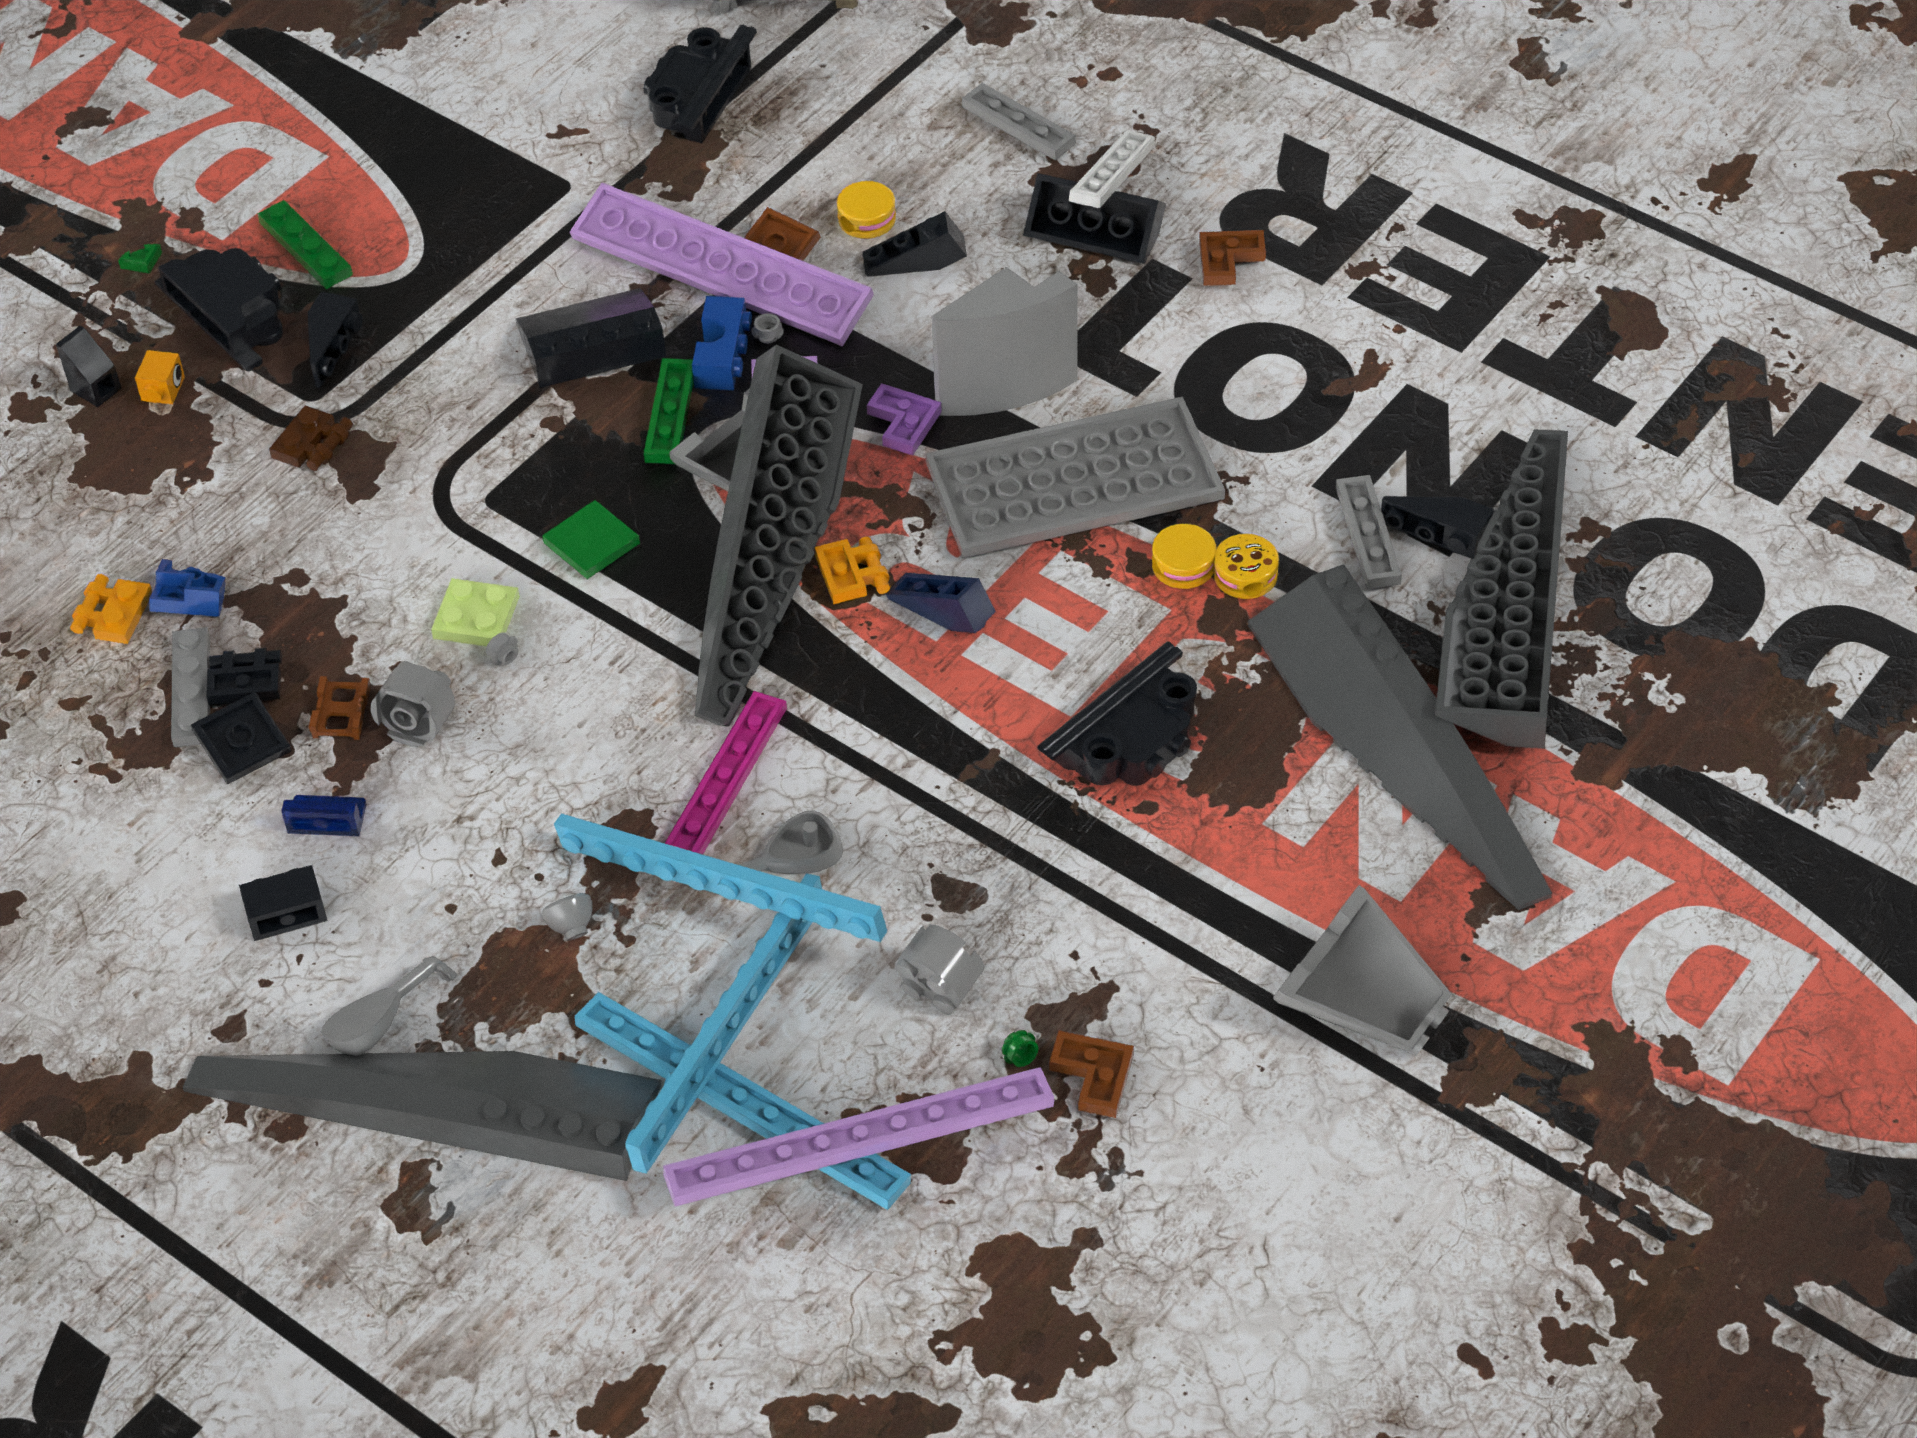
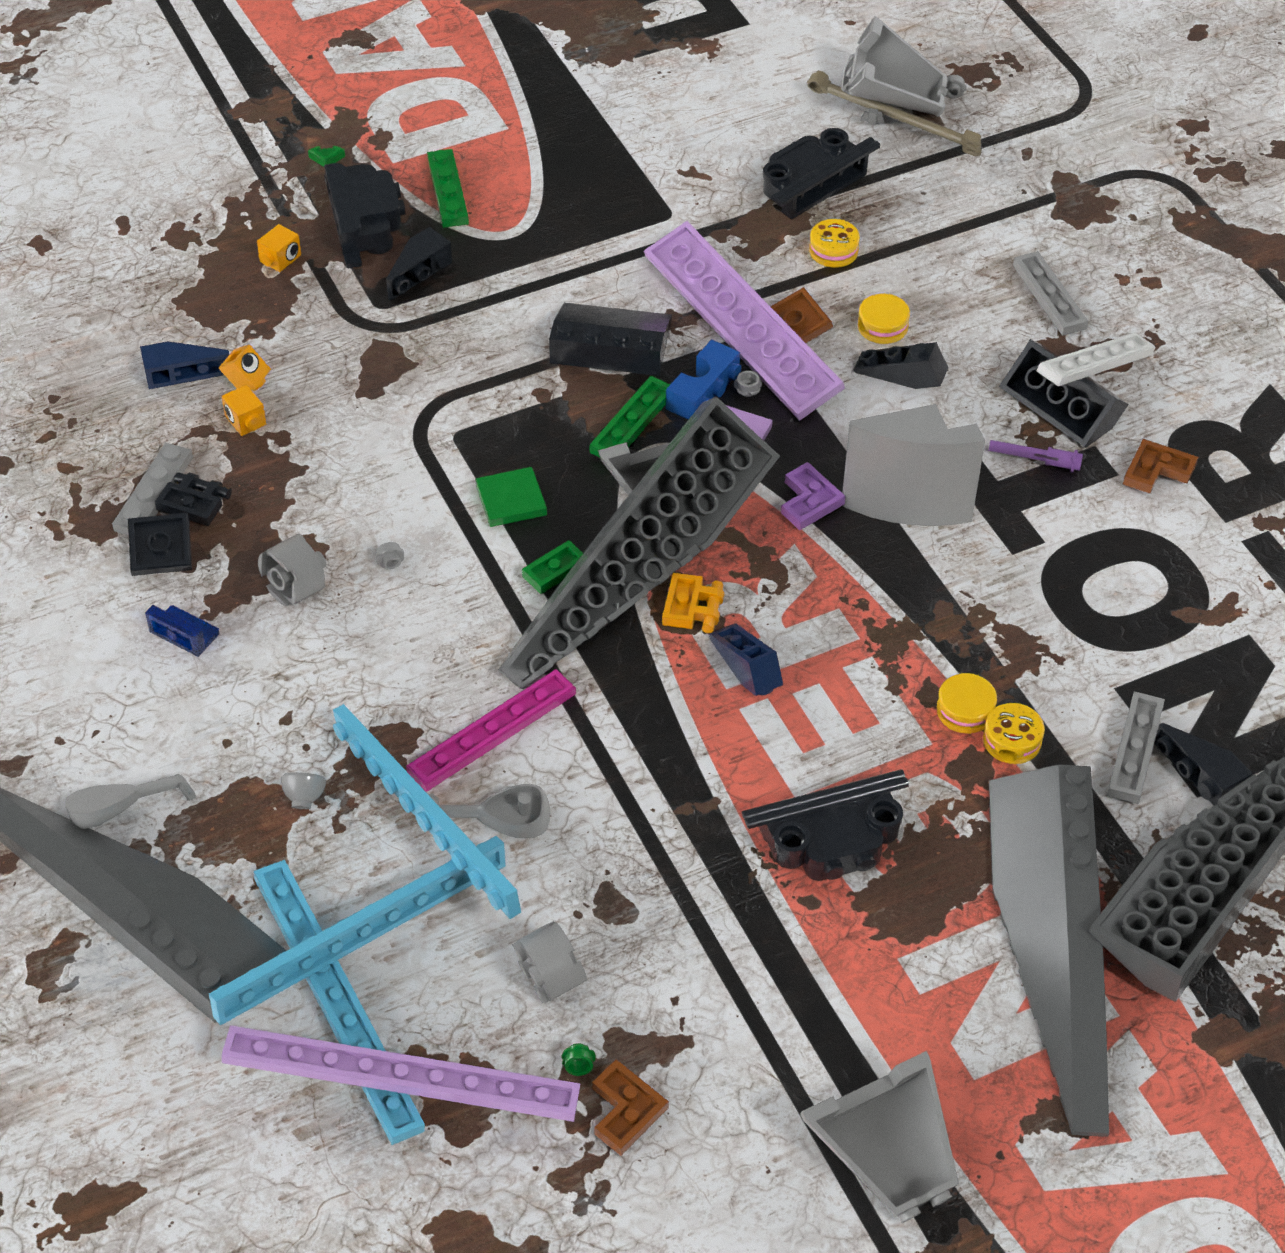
camera: 25 degrees right, 0 degrees up
black slope [56,326,122,407] -> none
light orange plate [70,574,153,644] -> none
blue slope [149,559,225,617] -> none
black brick [239,865,328,941] -> none
reddish brown plate [269,405,353,471] -> none
dark orange piece [309,676,370,740] -> none
yellowish green plate [431,578,520,646] -> none
light grey plate [925,396,1225,558] -> none
none -> dark blue slope [140,341,229,390]
none -> light orange brick [219,344,271,391]
none -> light orange brick [221,384,267,436]
none -> green plate [522,540,583,594]
none -> yellow head [809,219,860,268]
none -> medium lavender pin [988,440,1083,472]

